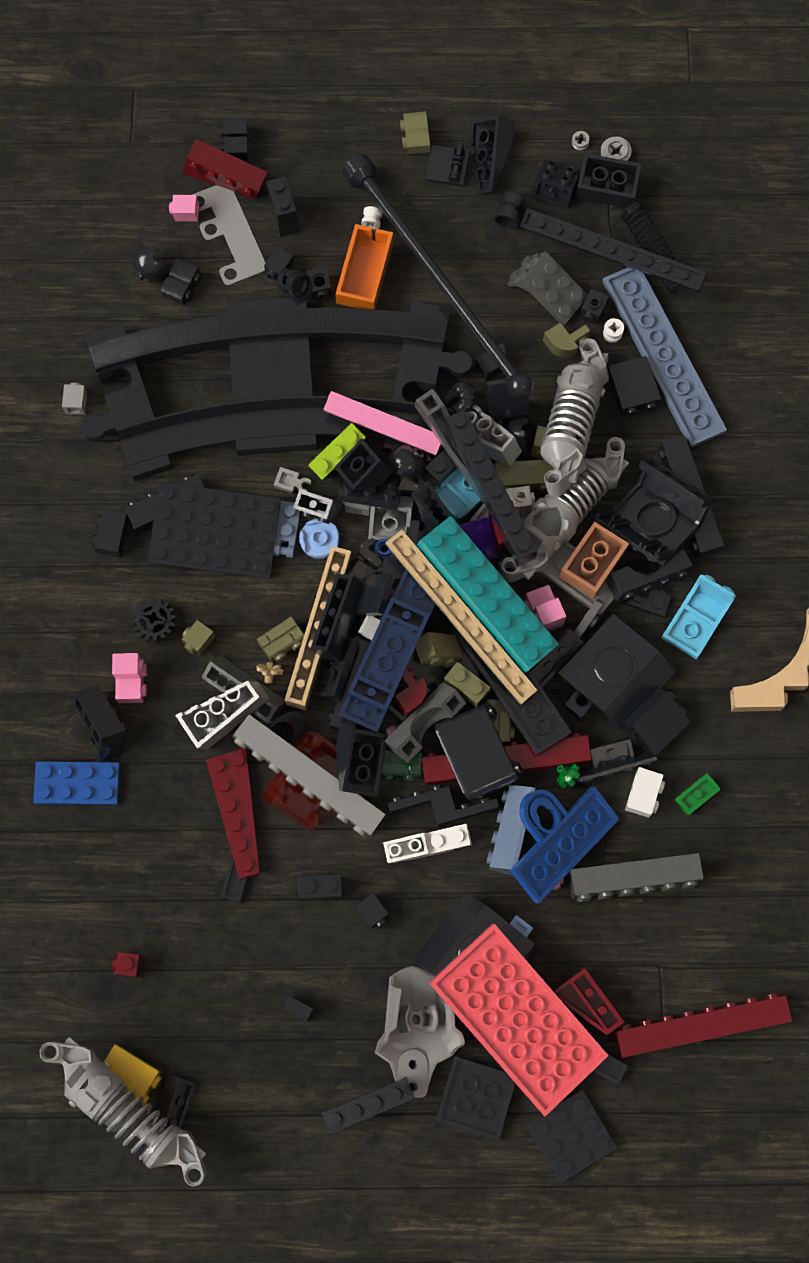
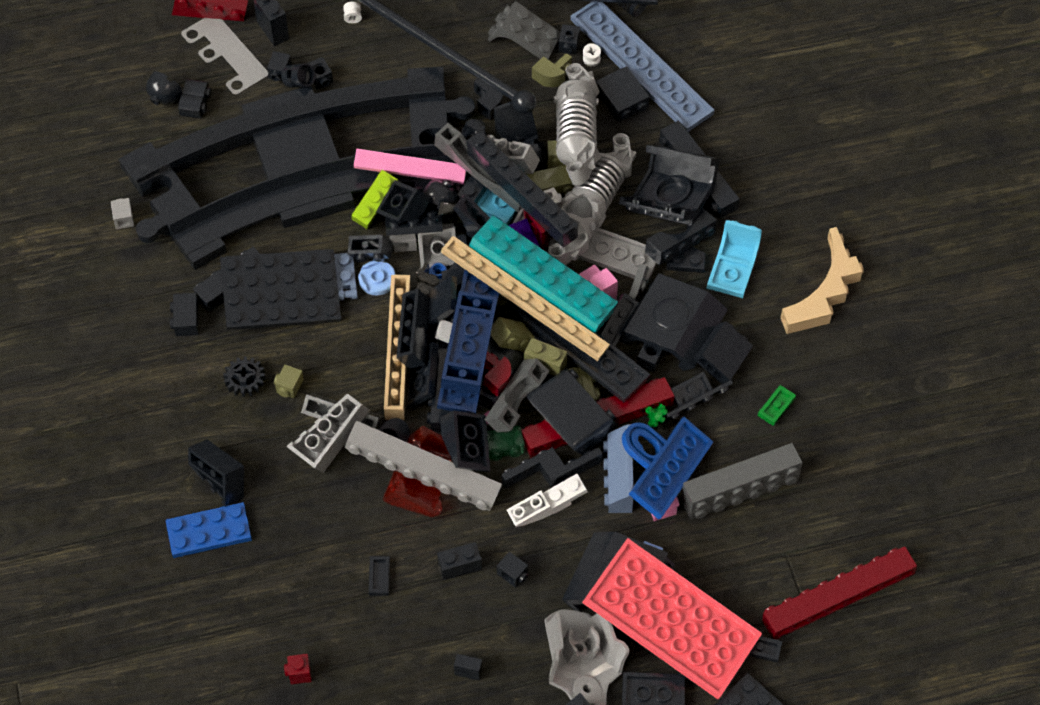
camera: 15 degrees left, 15 degrees down
bright pink brick [112,653,147,703] -> none
bright pink brick [169,195,199,221] -> none
dark red wing [206,748,260,880] -> none
tan plant [256,662,283,683] -> none
olive brick [257,617,304,662] -> none
light grey plate [274,467,312,494] -> none
orange piece [336,224,393,310] -> none
dark red wedge [553,967,625,1035] -> none
nougat brick [559,522,629,600] -> none
white brick [625,767,665,818] -> none

